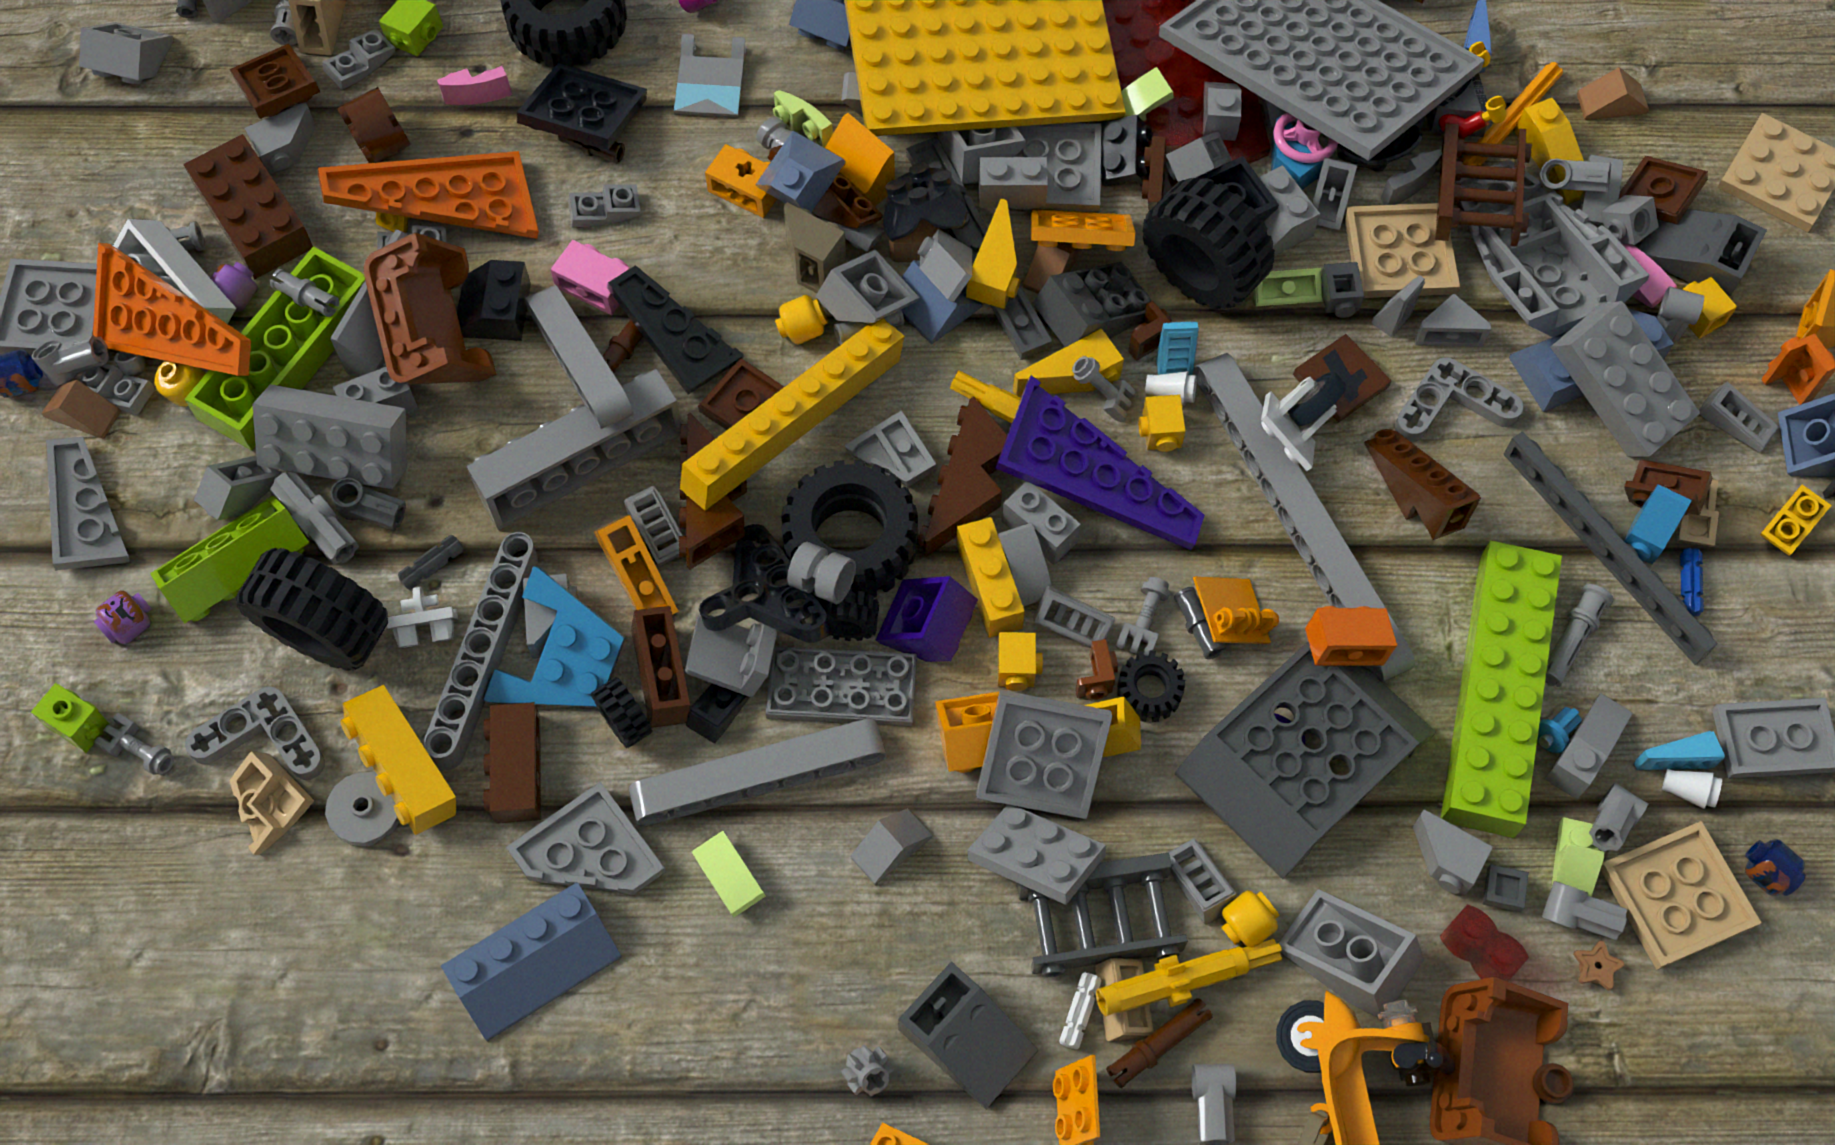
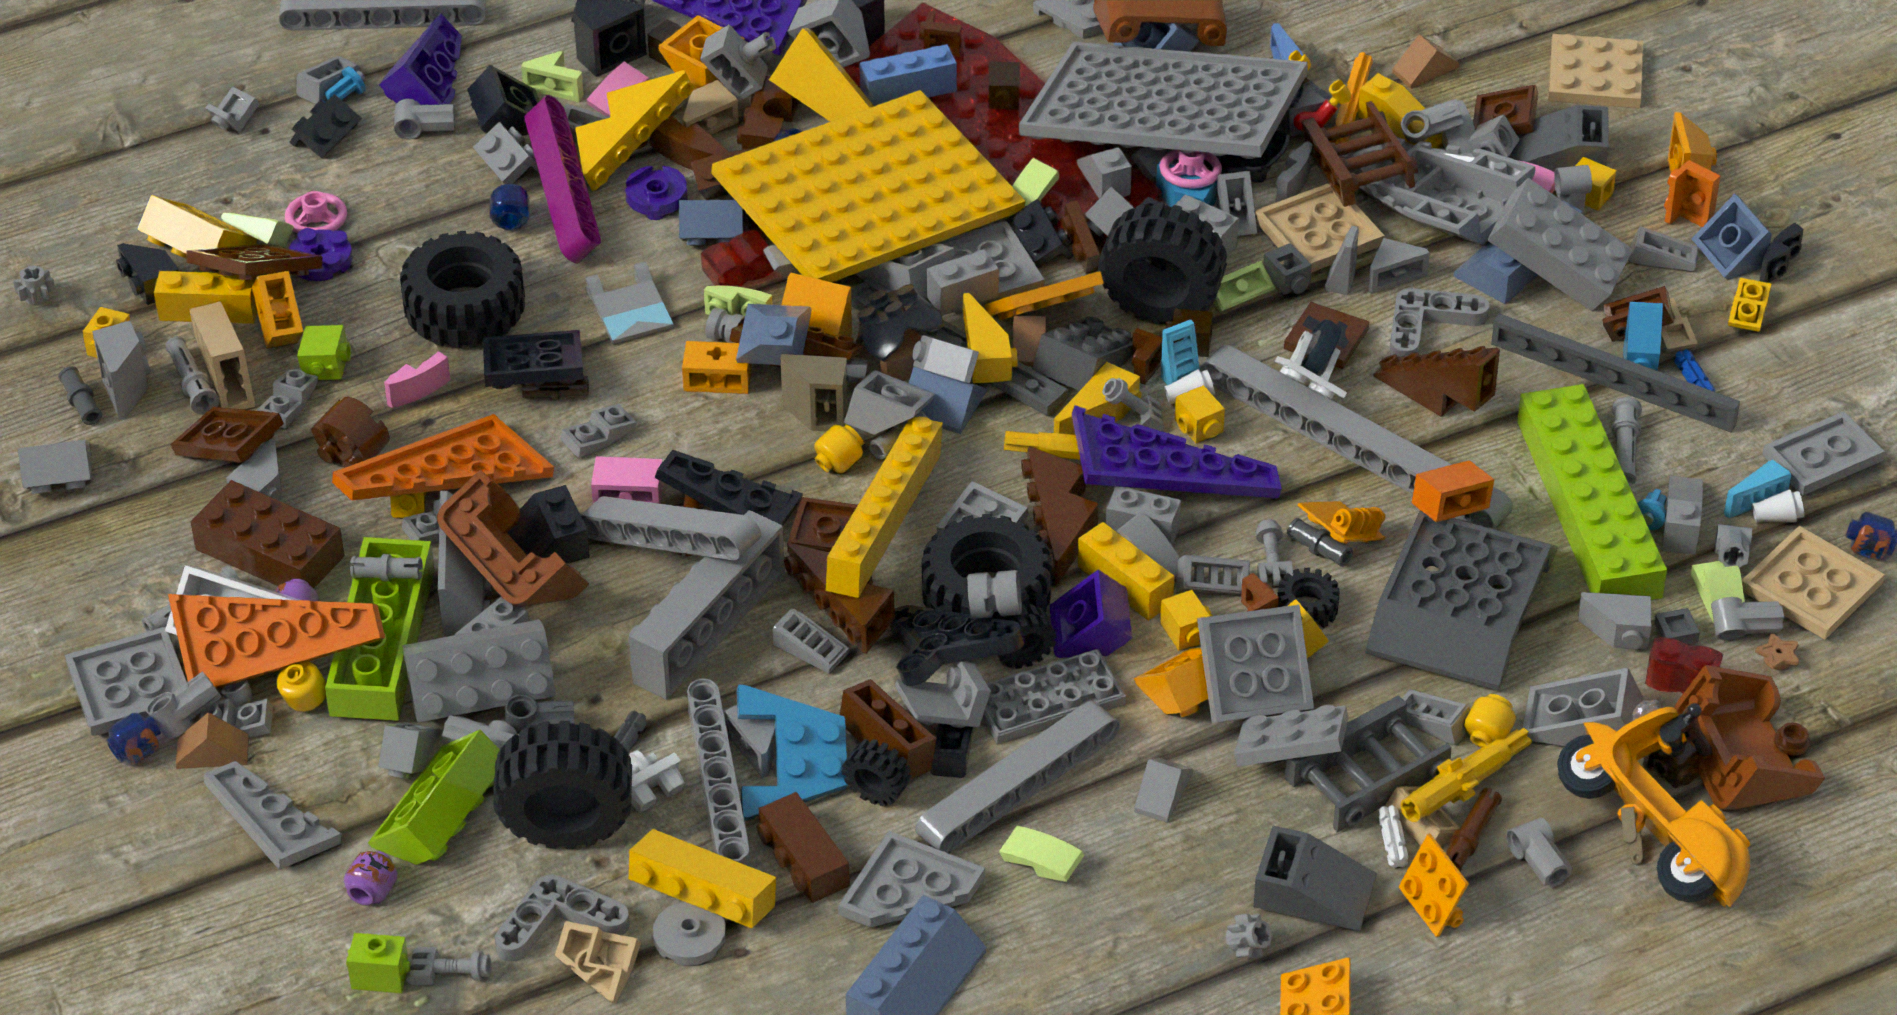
camera: 25 degrees left, 20 degrees down
light orange slope [594,515,679,615] -> none
none -> clear red brick [701,230,774,287]
none -> dark brown brick [1166,308,1213,357]

